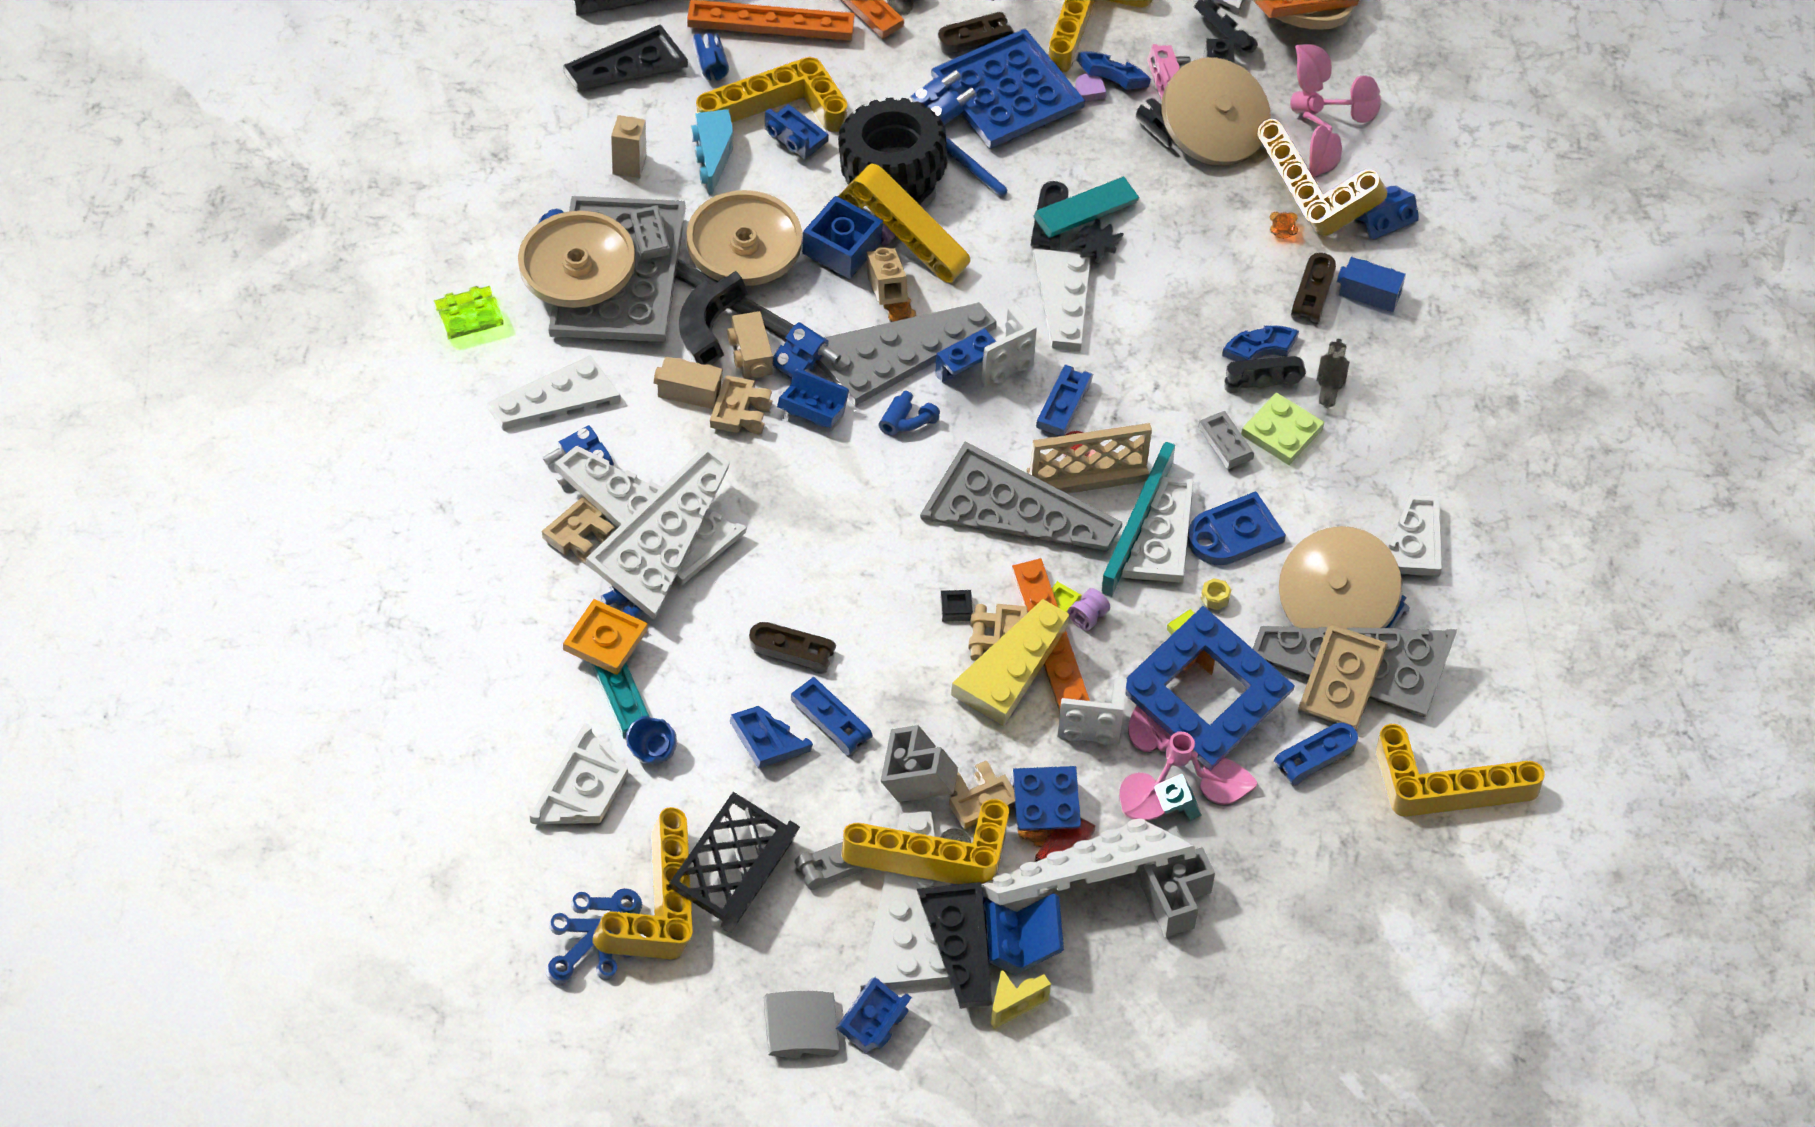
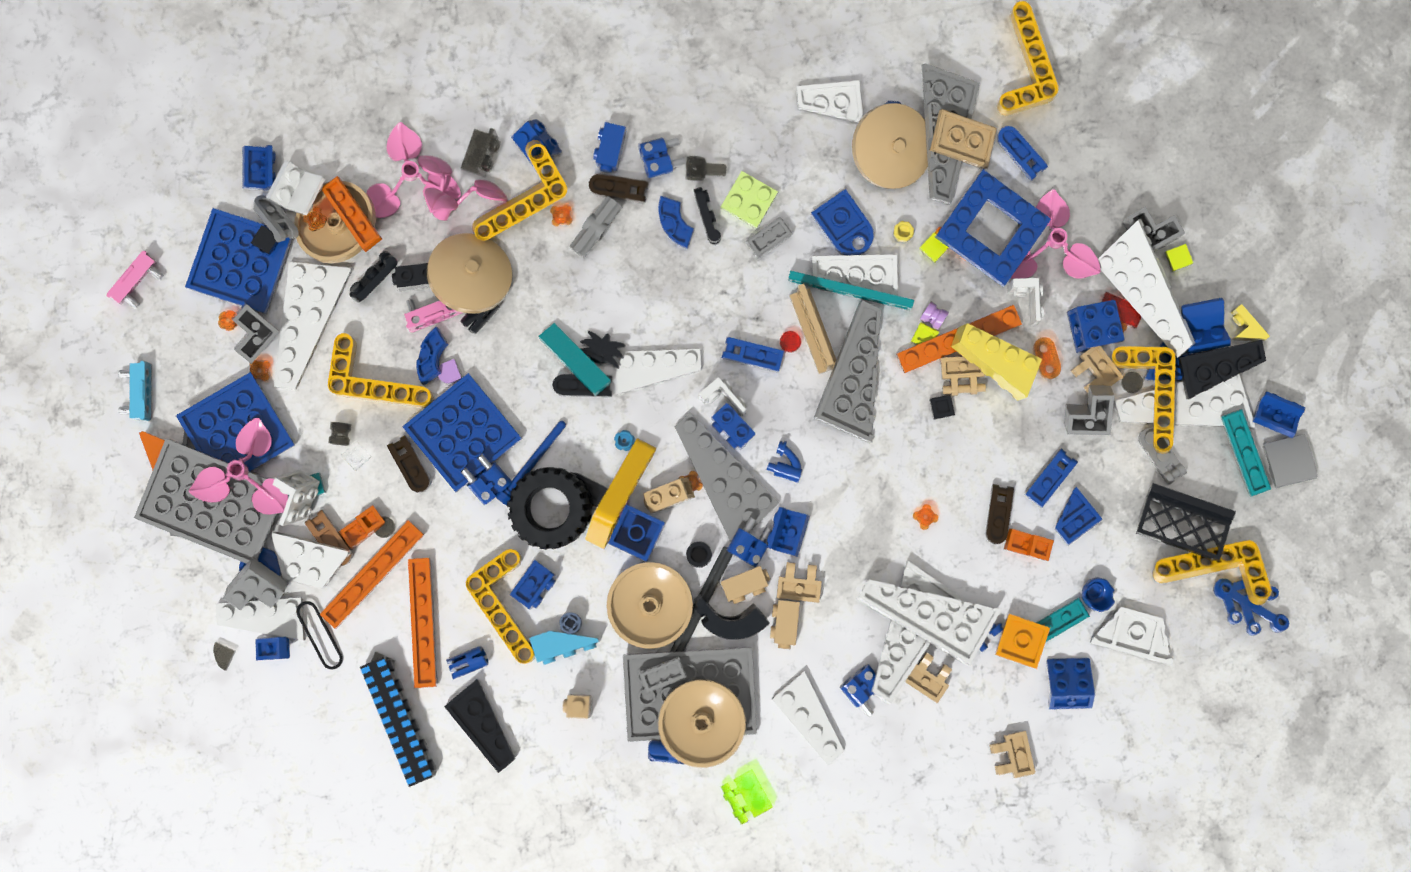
camera: 90 degrees left, 30 degrees up
bracket [1154,774,1202,820] -> none
none -> bright pink plant [366,122,461,218]
none -> clear smoke bracket [461,128,501,177]
none -> sand blue wheel [559,612,582,634]
none -> light grey piece [570,196,622,258]
none -> dark azure plate [614,430,635,451]
none -> blue piece [638,137,686,179]
none -> black piece [686,541,712,568]
none -> clear orange plate [913,504,938,530]
none -> tan plate [990,731,1036,778]
none -> orange slope [1004,529,1054,561]
none -> clear orange plate [1033,337,1061,380]
none -> blue bracket [1047,658,1095,709]
none -> neon yellow tile [1165,244,1193,272]
none -> teal tile [1220,409,1271,497]

